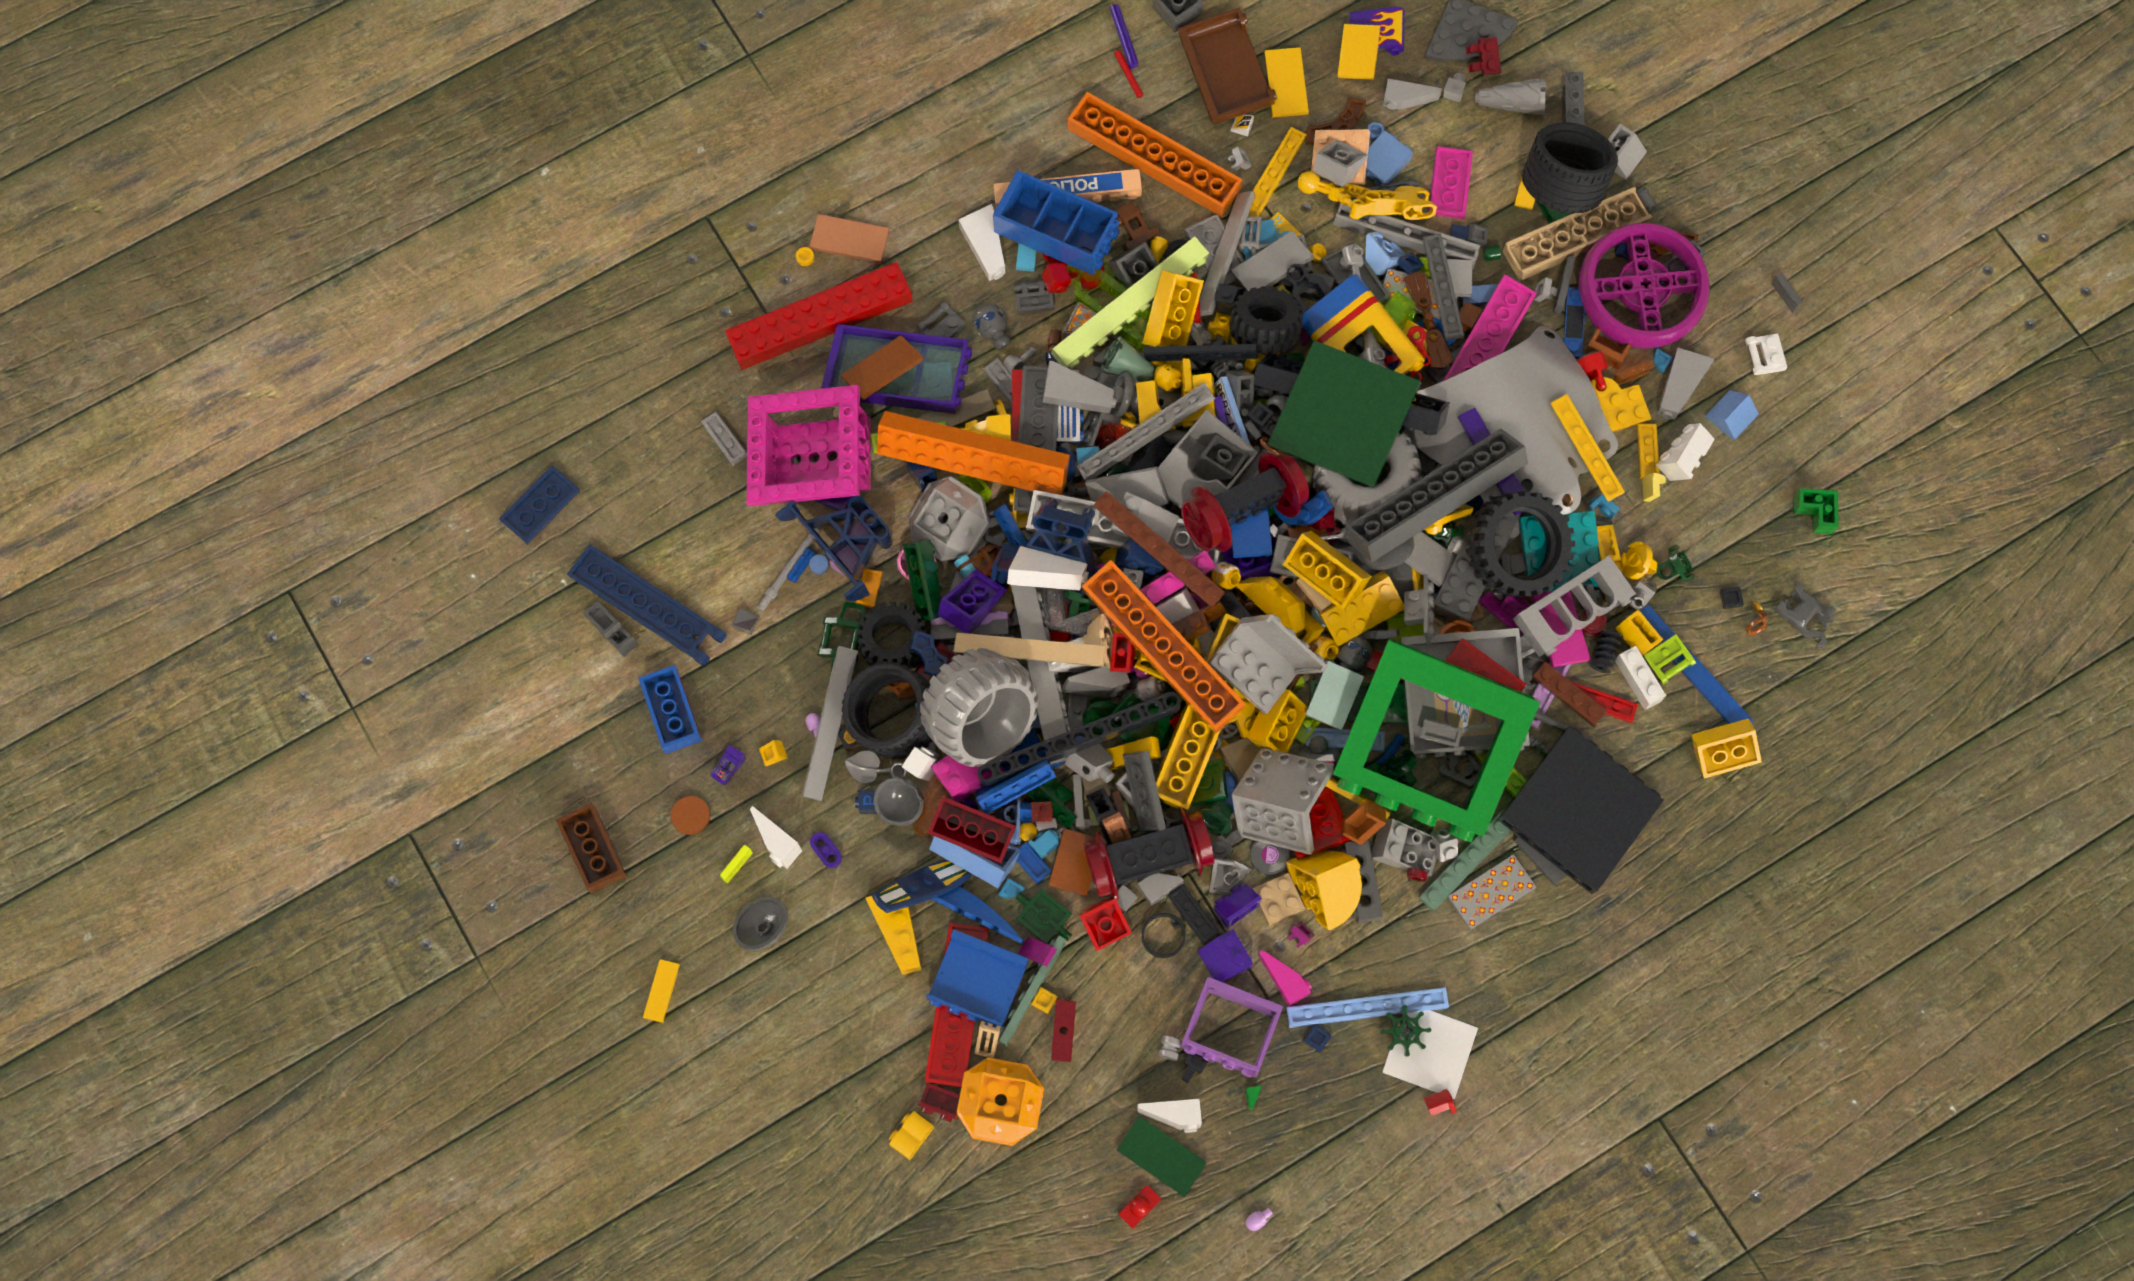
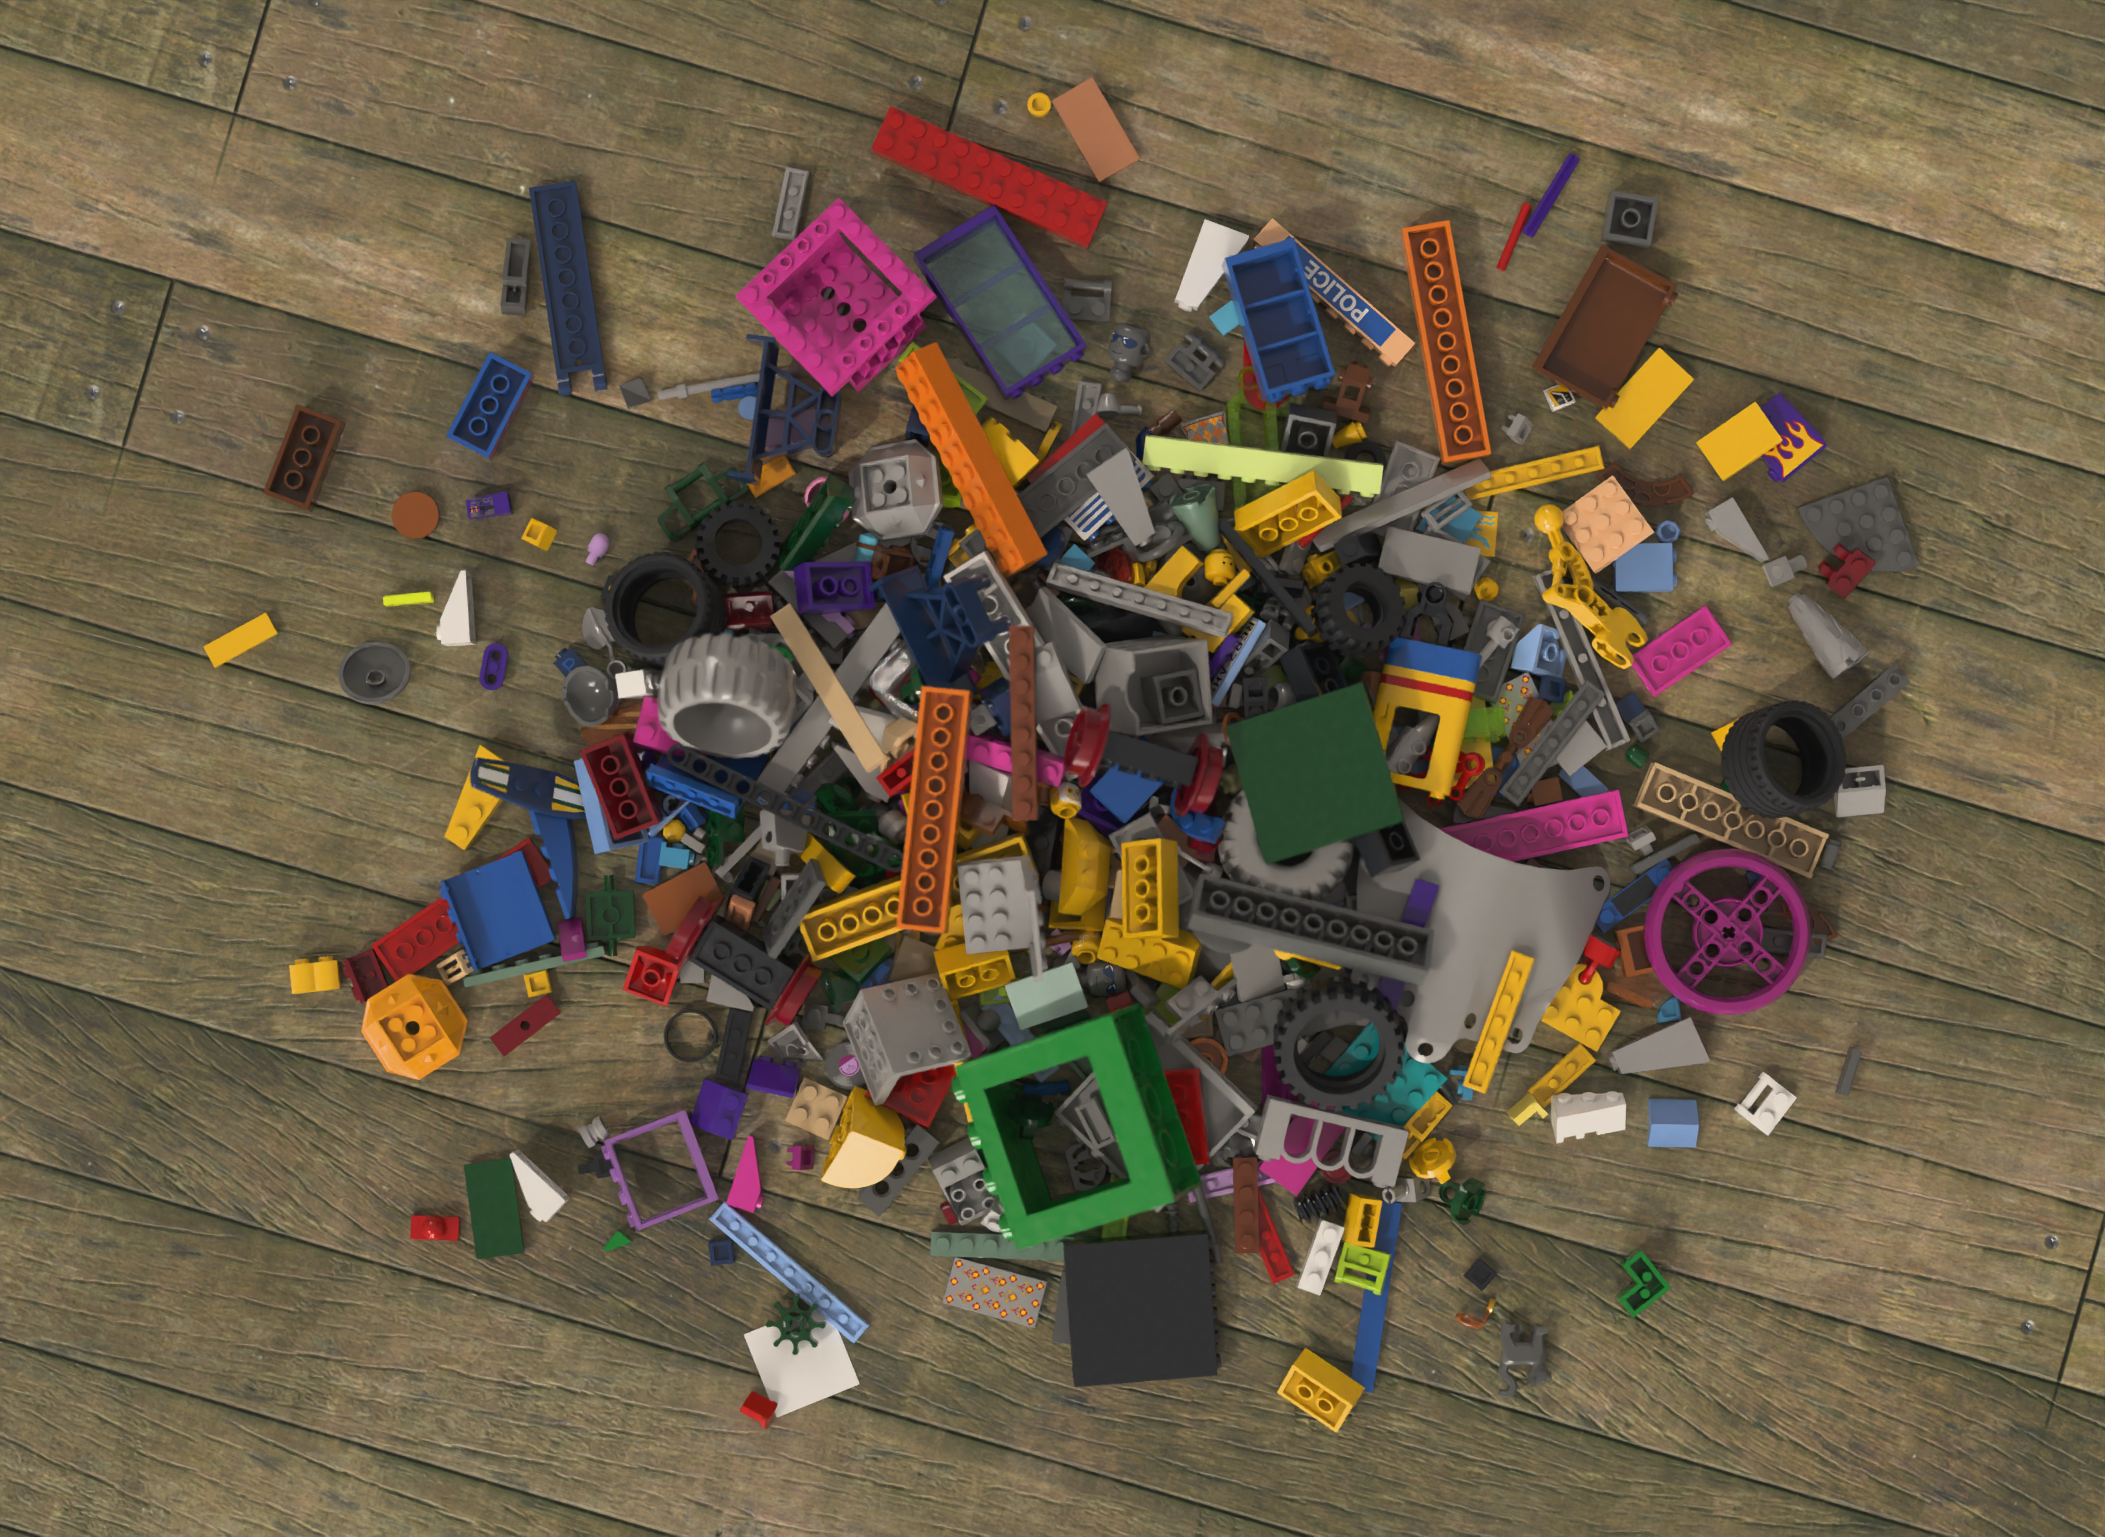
camera: 40 degrees right, 15 degrees up
dark blue plate [499,466,580,545] -> none
light grey tile [802,646,858,801] -> none
dark orange tile [841,336,924,400] -> none
dark blue tile [910,630,948,676] -> none
dark azure tile [998,878,1025,899] -> none
white slope [1007,546,1089,590] -> none
clear red brick [1031,802,1053,824] -> none
red brick [1042,263,1072,293] -> none
lavender cylinder [1246,1207,1273,1231] -> none
light grey slope [1313,139,1367,187] -> none
dark orange panel [1342,799,1386,845] -> none

